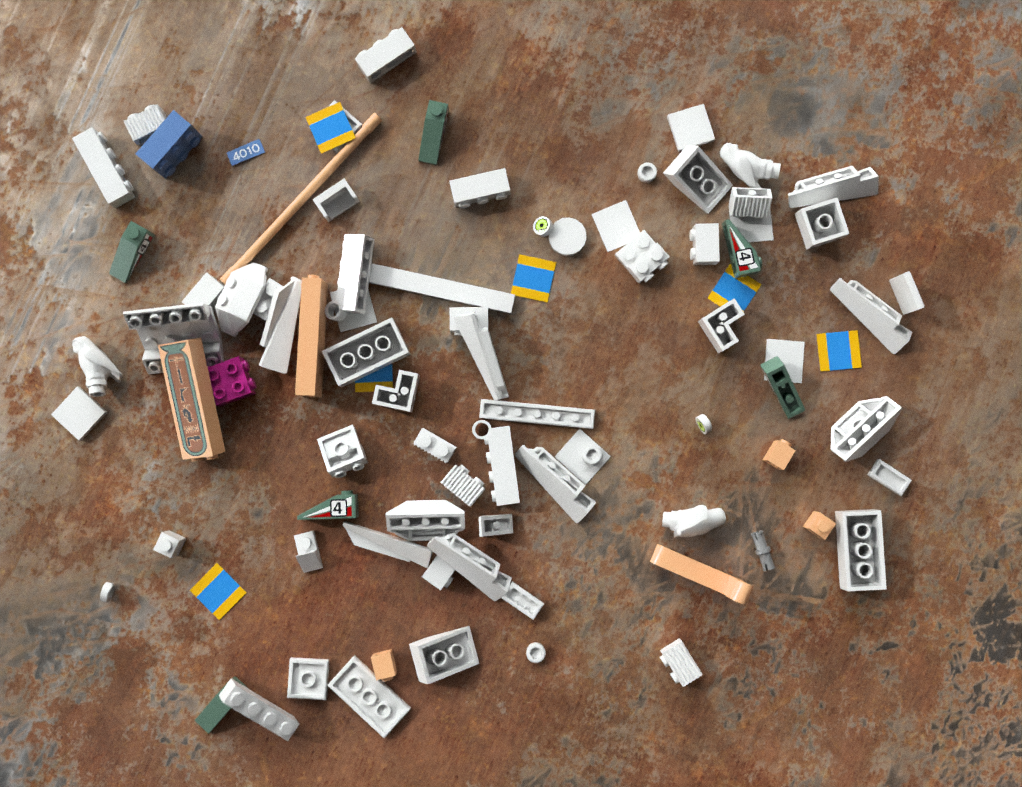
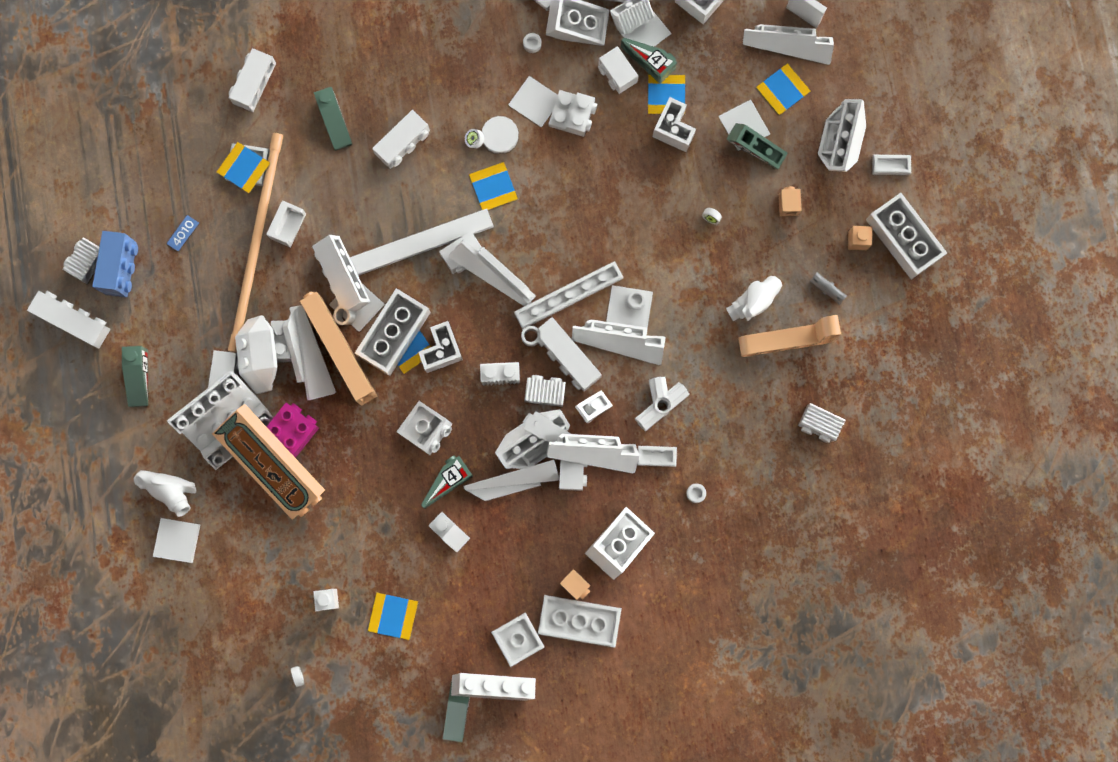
camera: 30 degrees left, 5 degrees down
none -> white piece [523,411,571,443]
none -> white piece [635,377,690,432]

